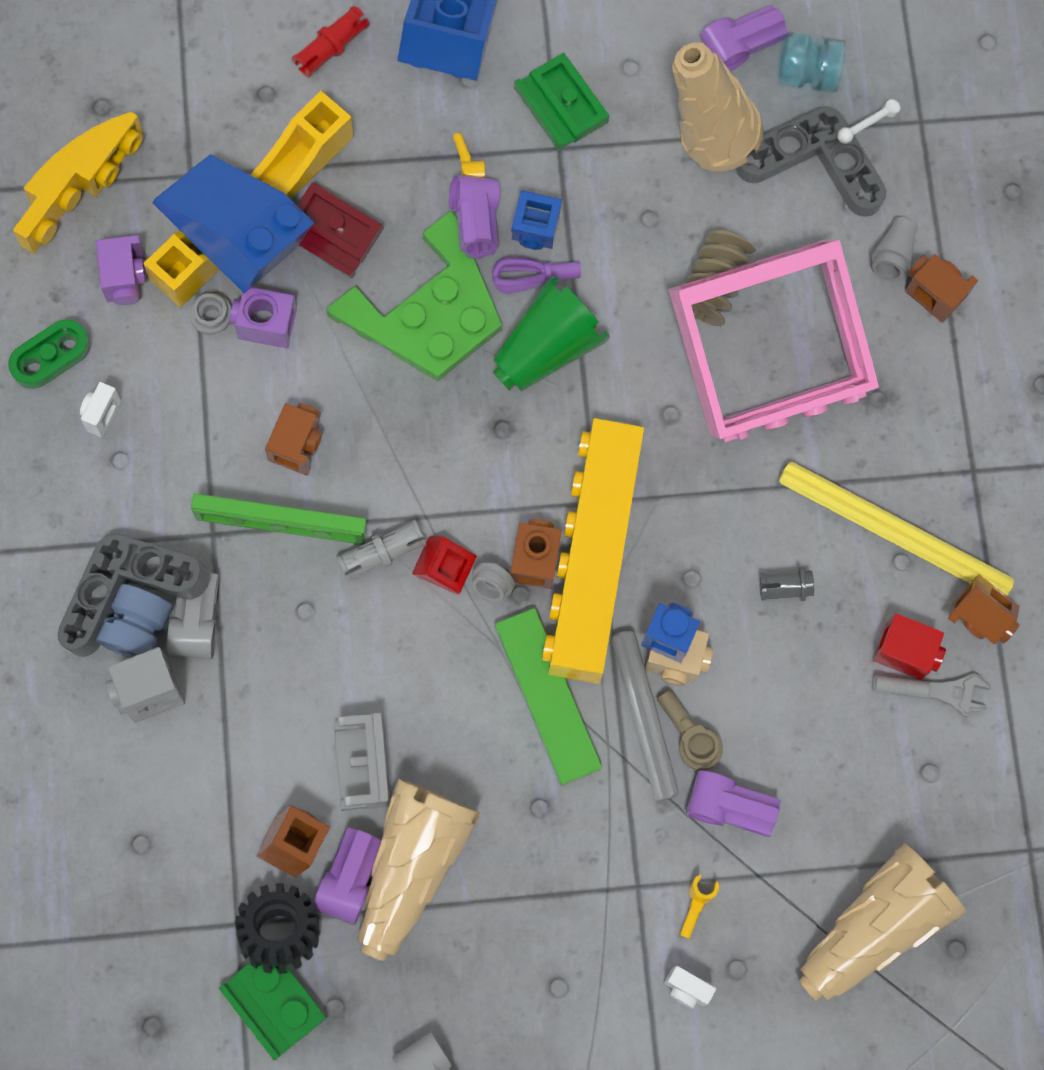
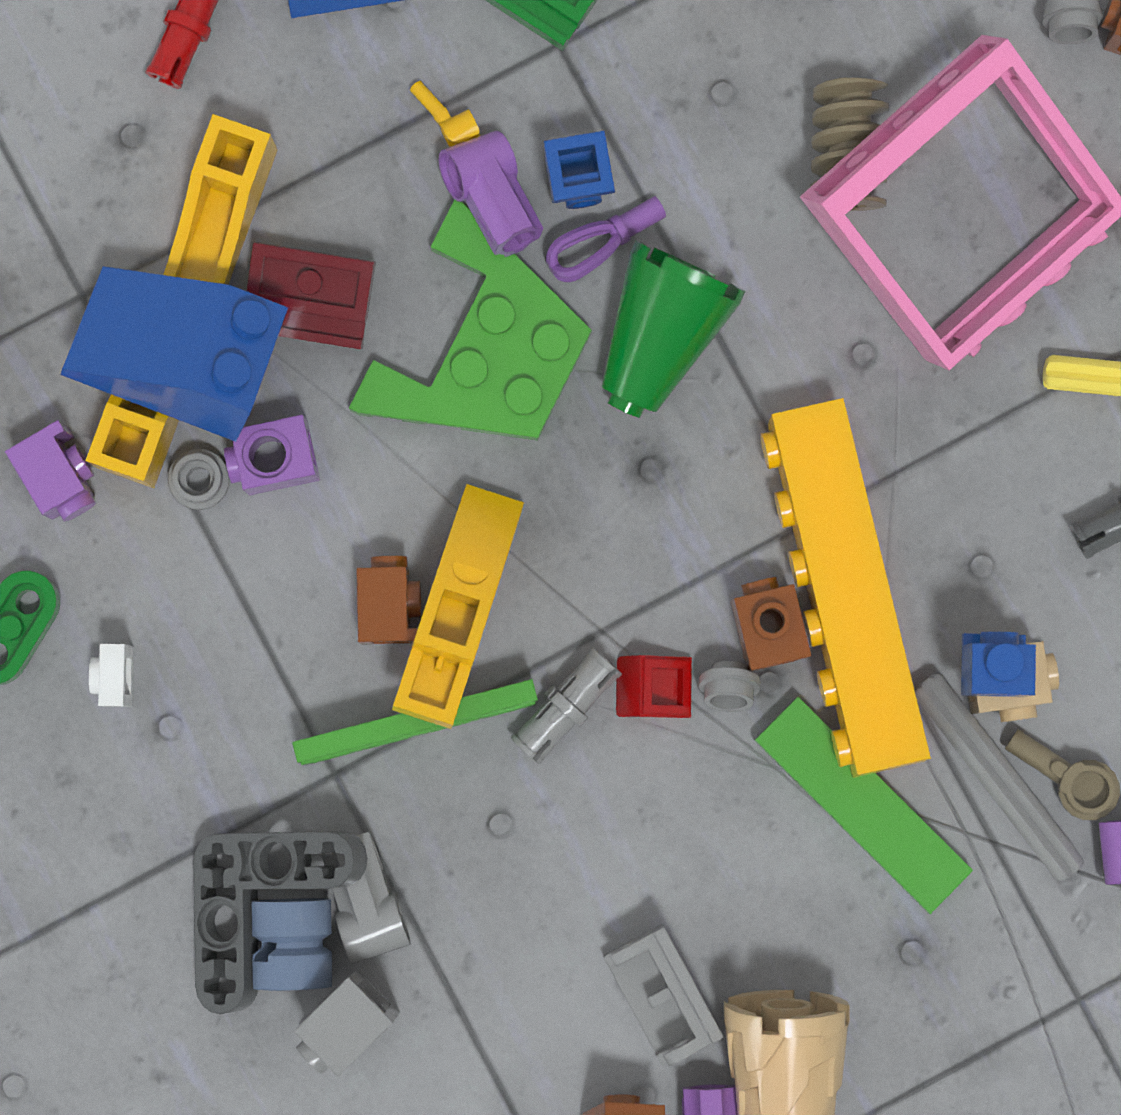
camera: 15 degrees left, 10 degrees up
none -> yellow slope [392,484,524,729]

